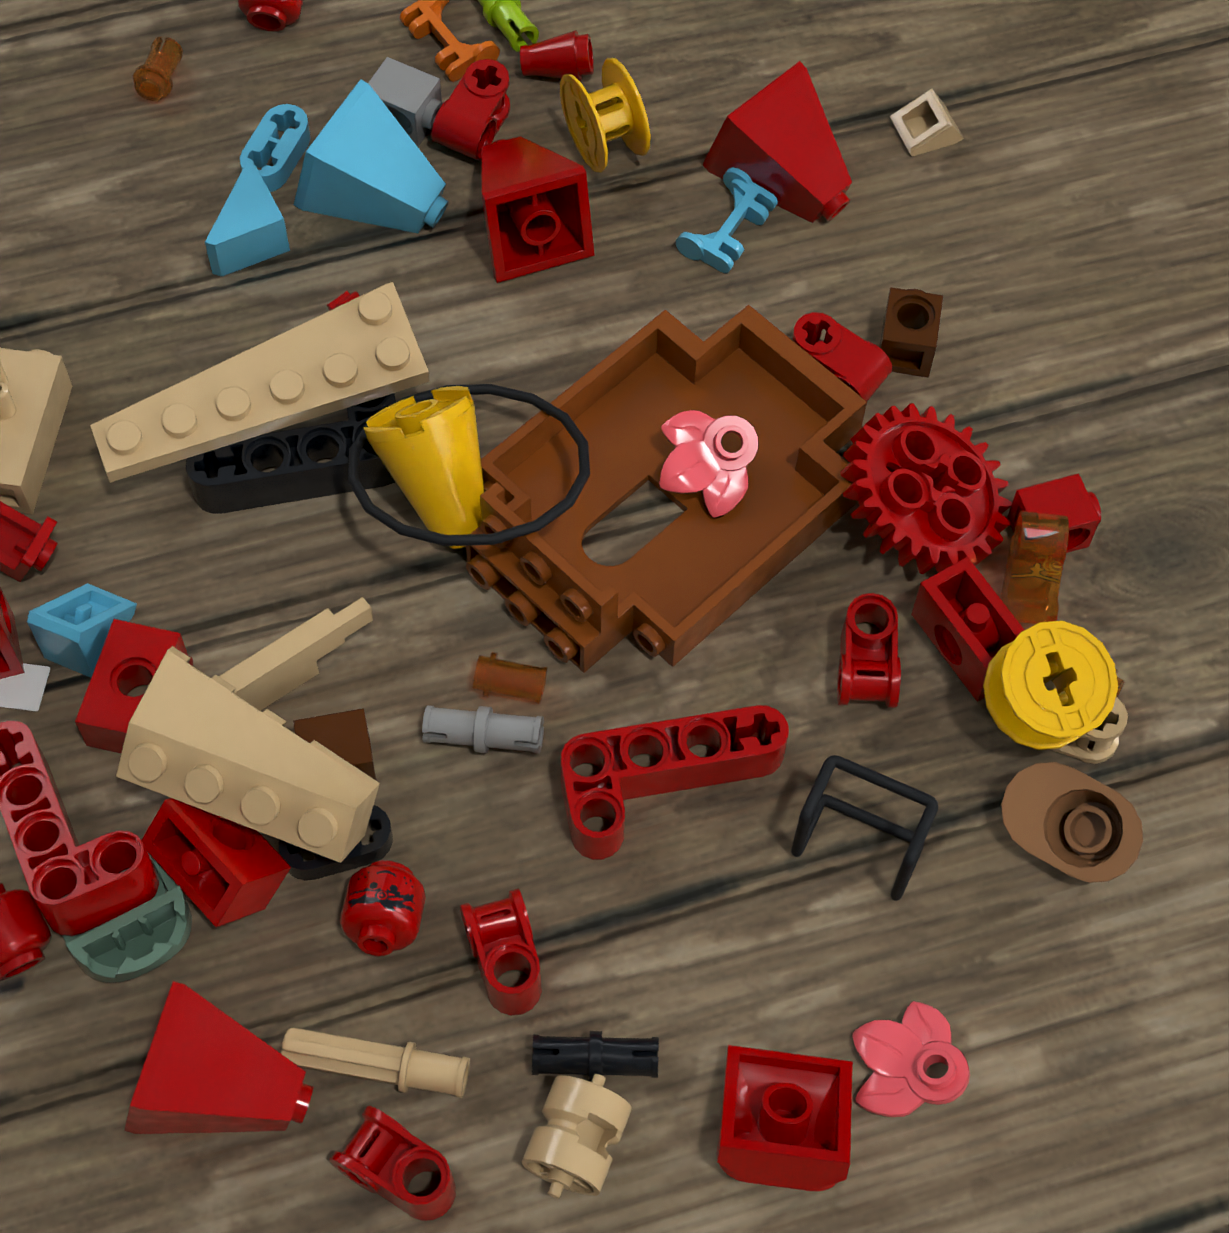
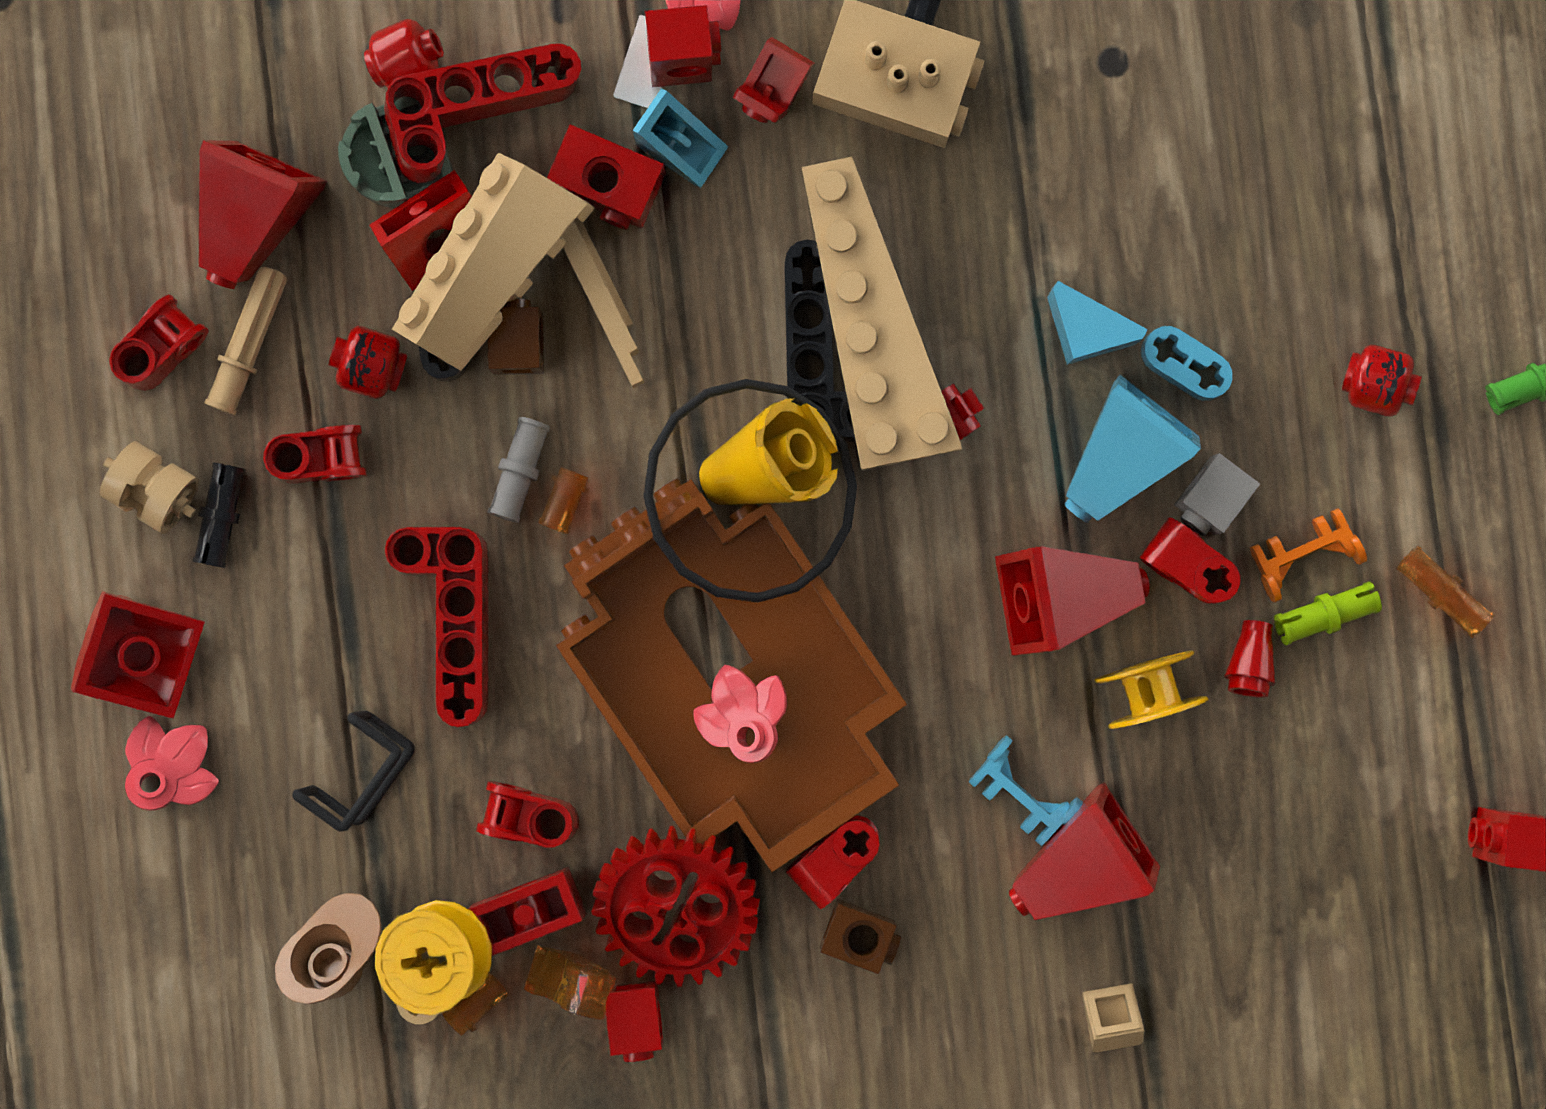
camera: 100 degrees right, 25 degrees up
clear orange pin [133,37,183,101] -> none

